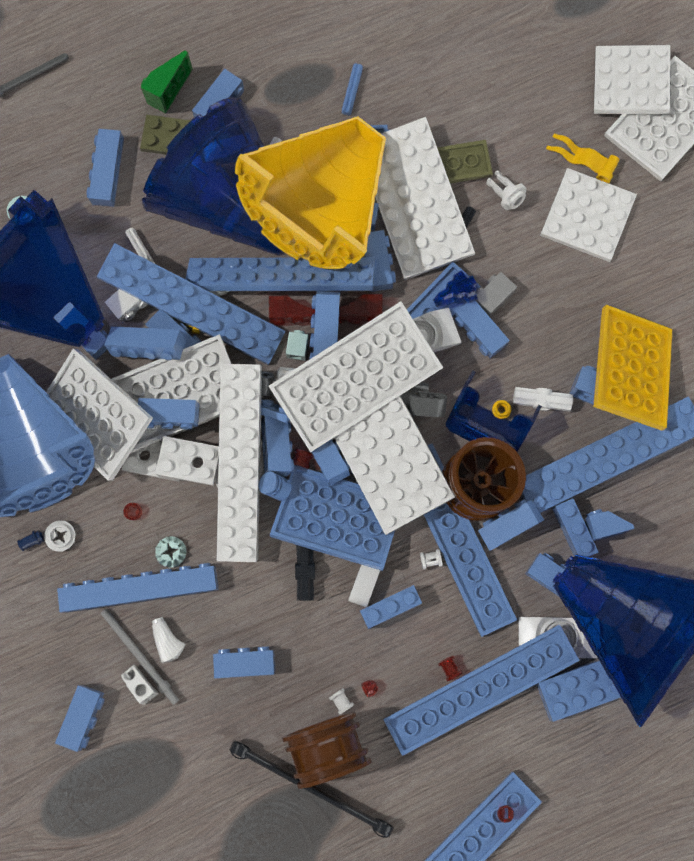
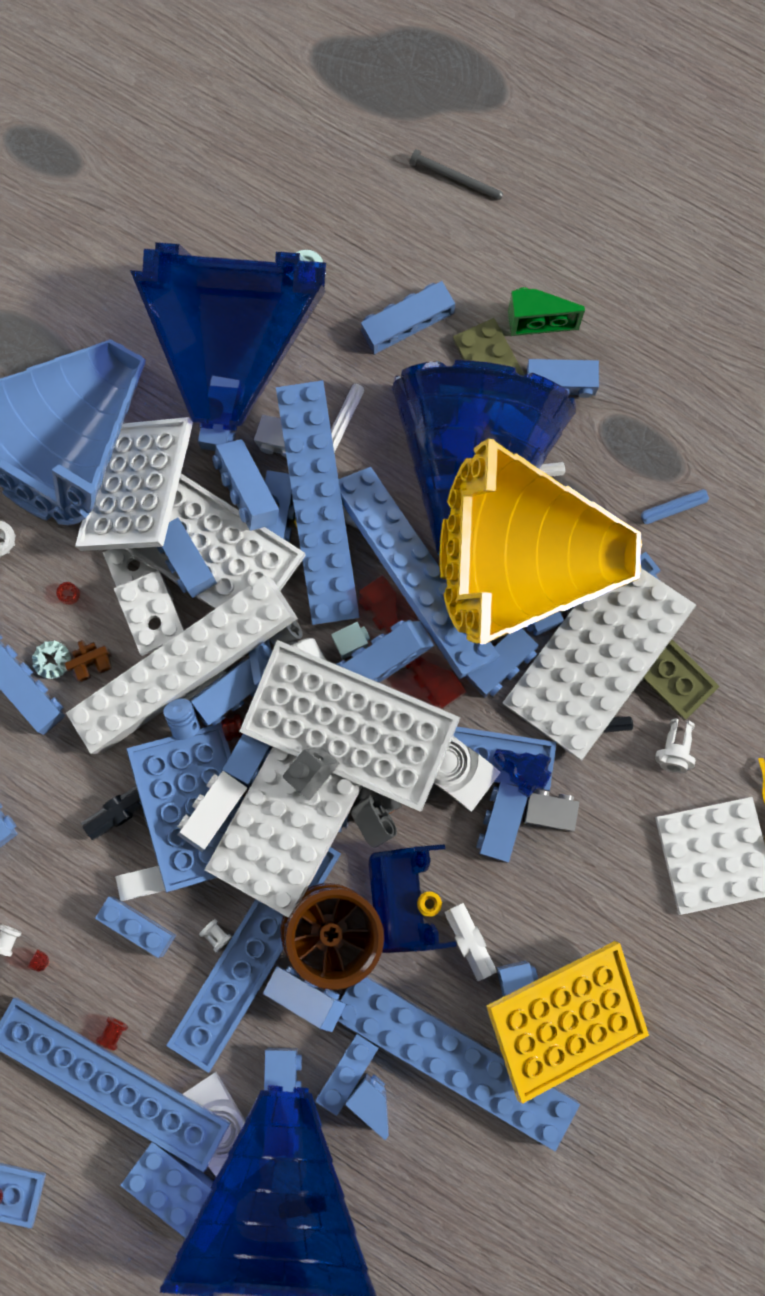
camera: 55 degrees right, 0 degrees up
none -> reddish brown hips [64,640,112,683]
none -> white brick [177,771,247,852]
none -> dark grey torso [283,747,340,800]

